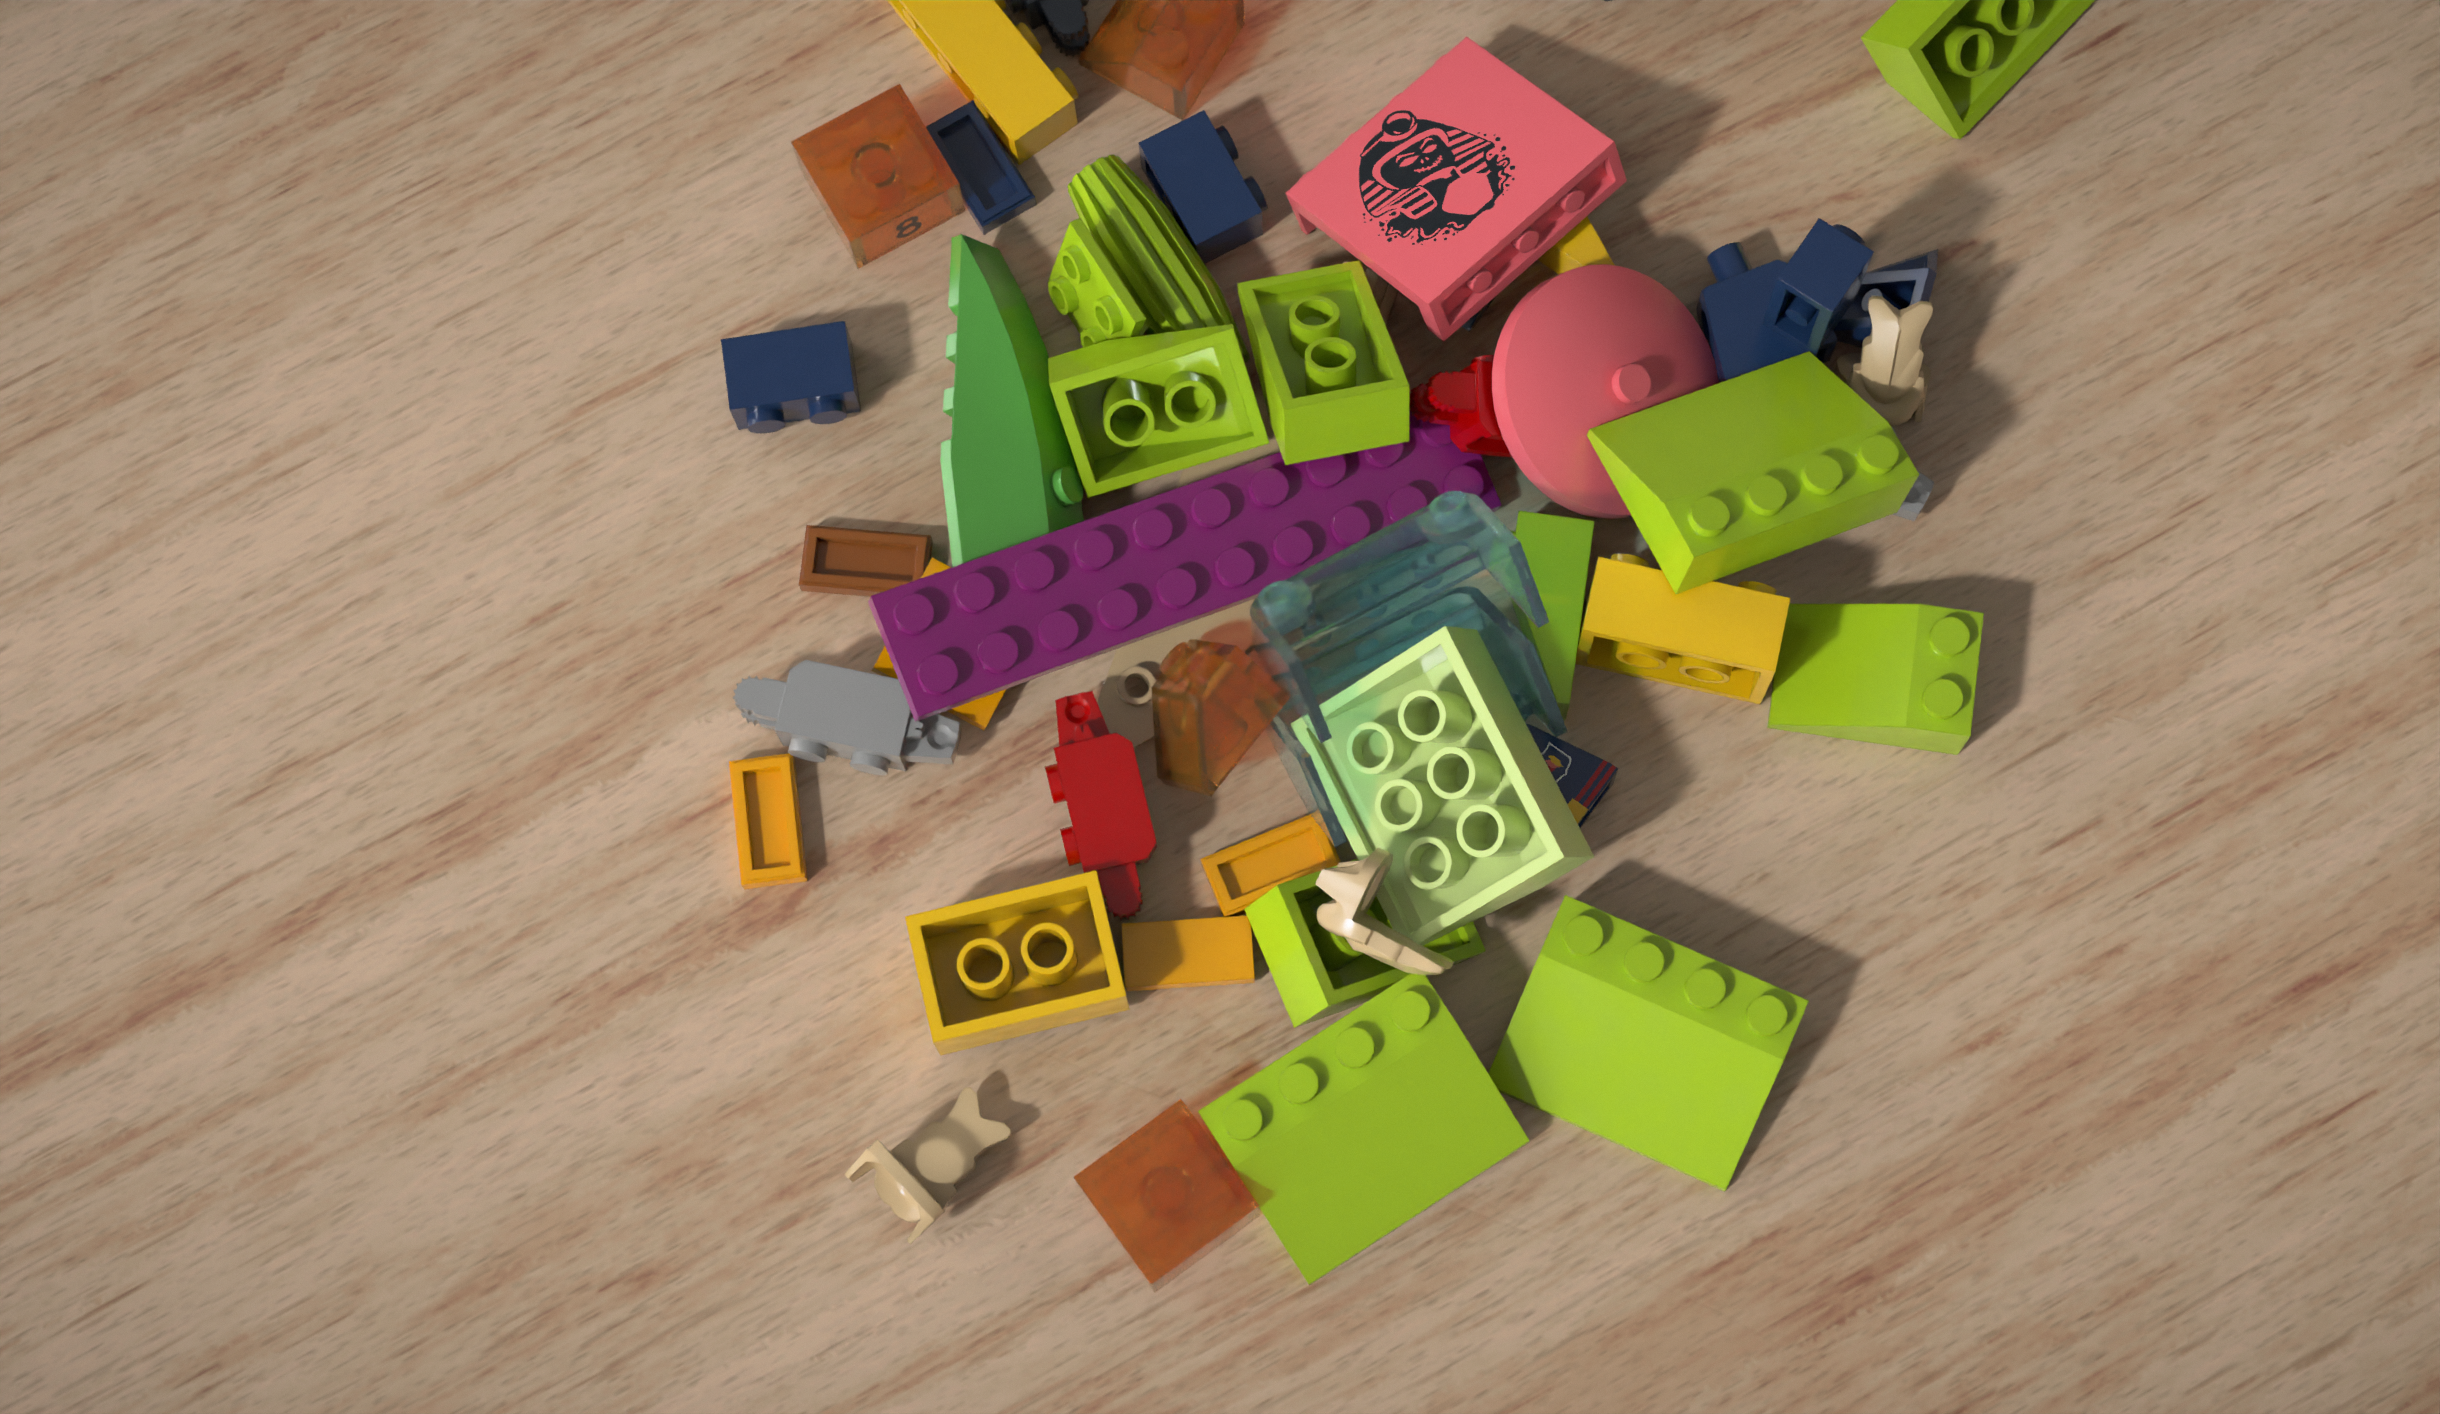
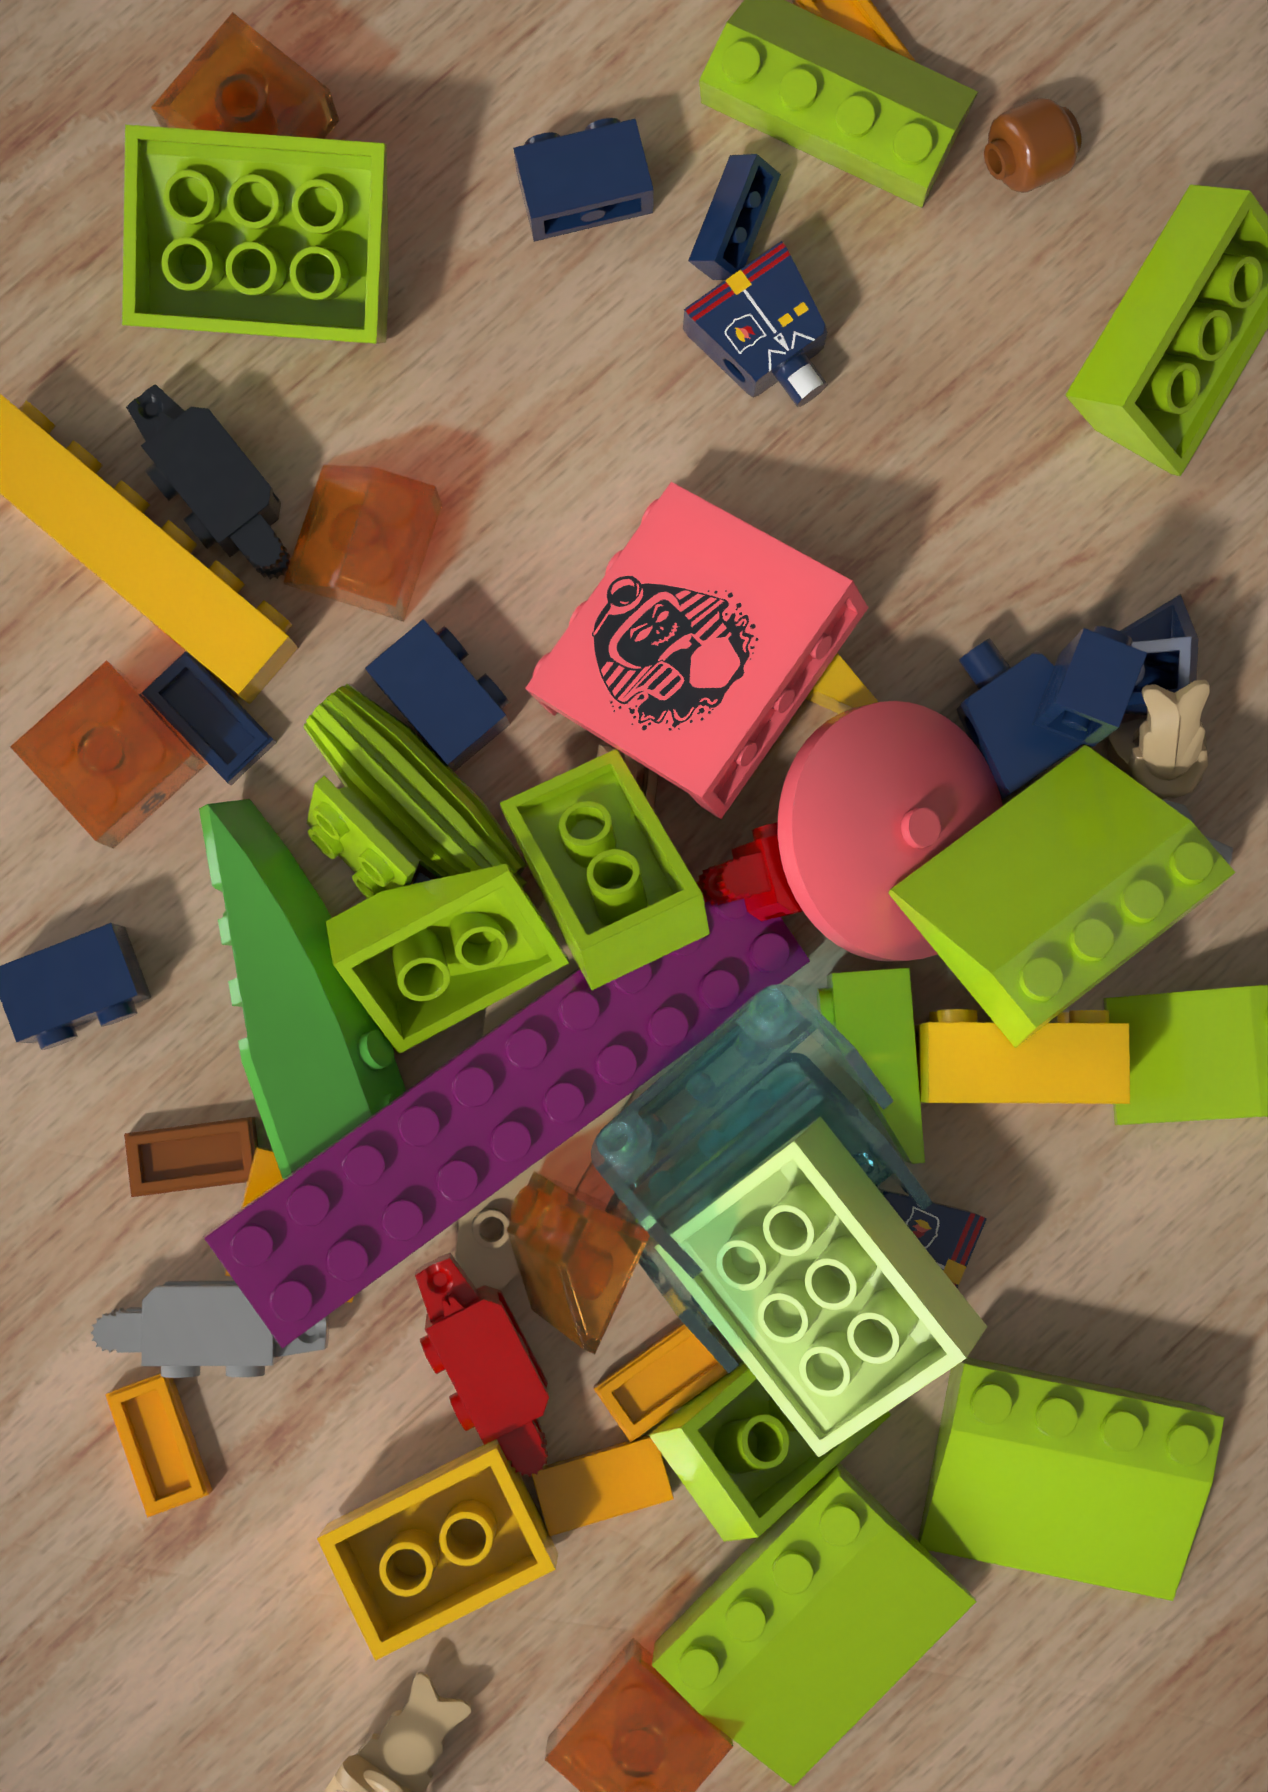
camera: 15 degrees left, 10 degrees up
tan hair [1315,848,1454,975] -> none

